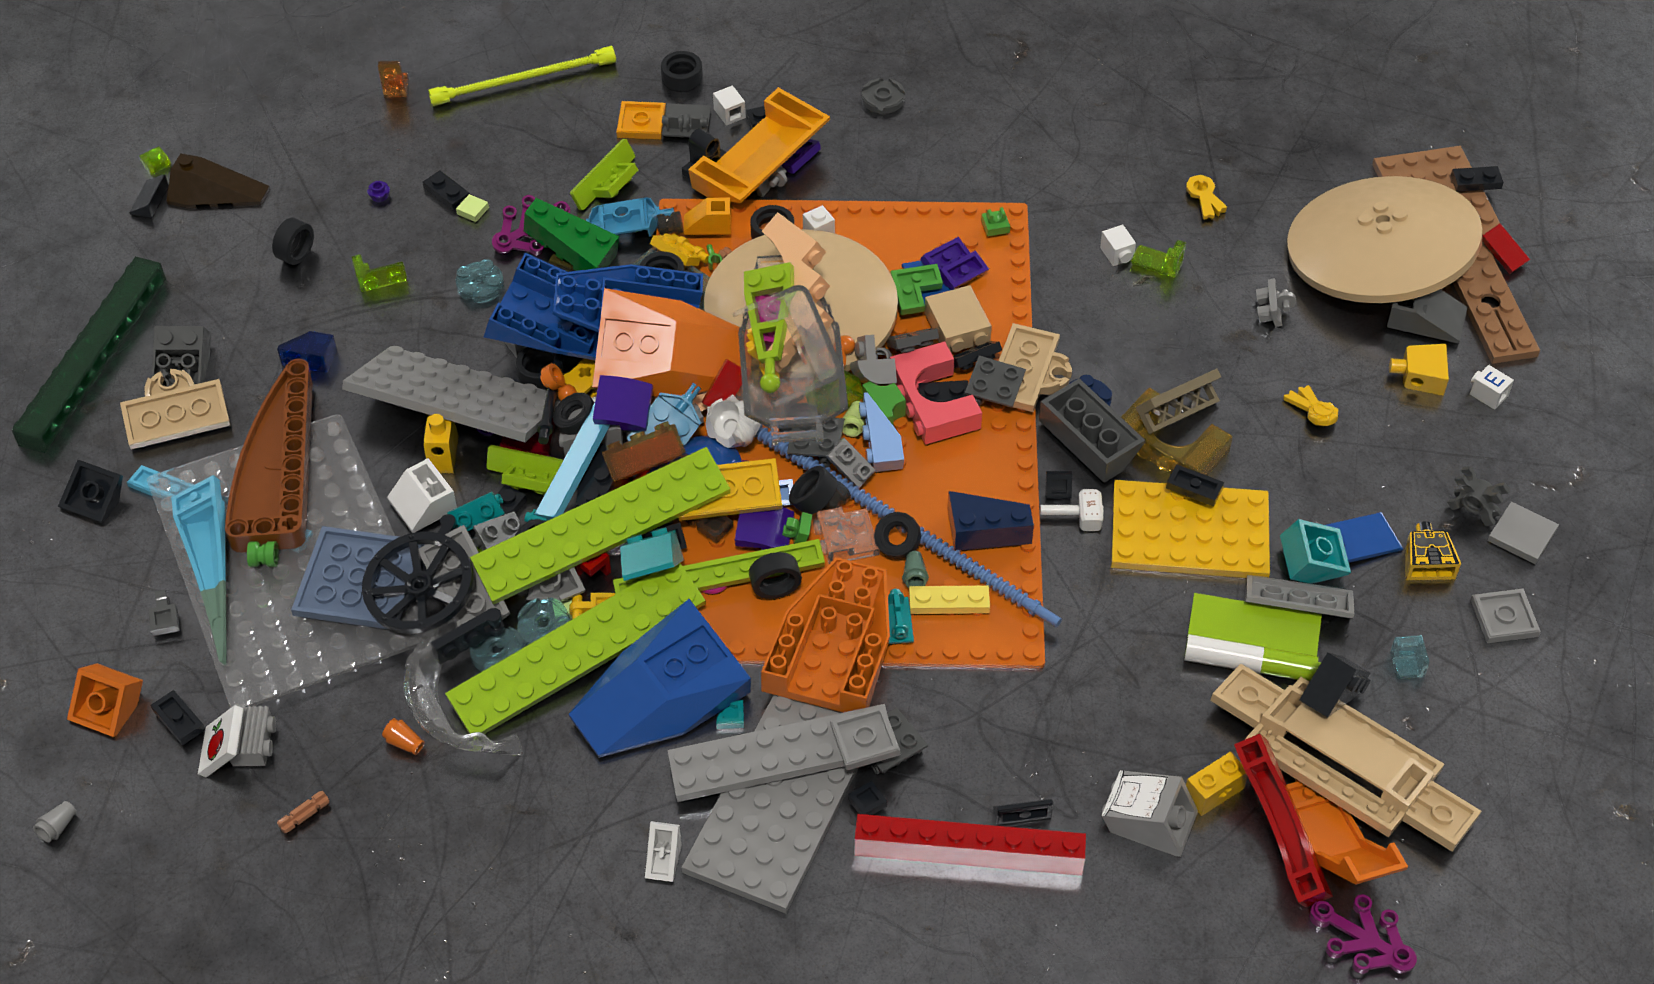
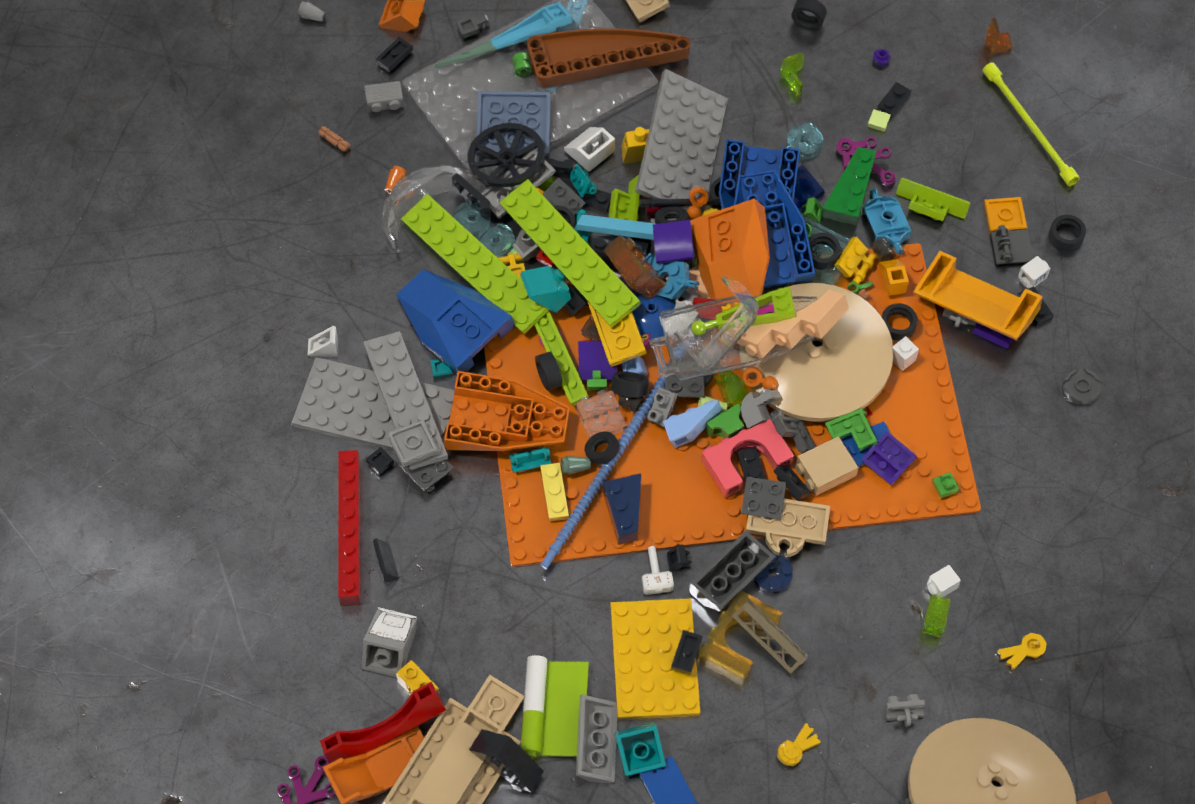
camera: 80 degrees right, 10 degrees up
white tile [198,705,244,777] -> none
clear blue slope [277,331,337,372] -> none
black tile [682,128,726,179] -> none

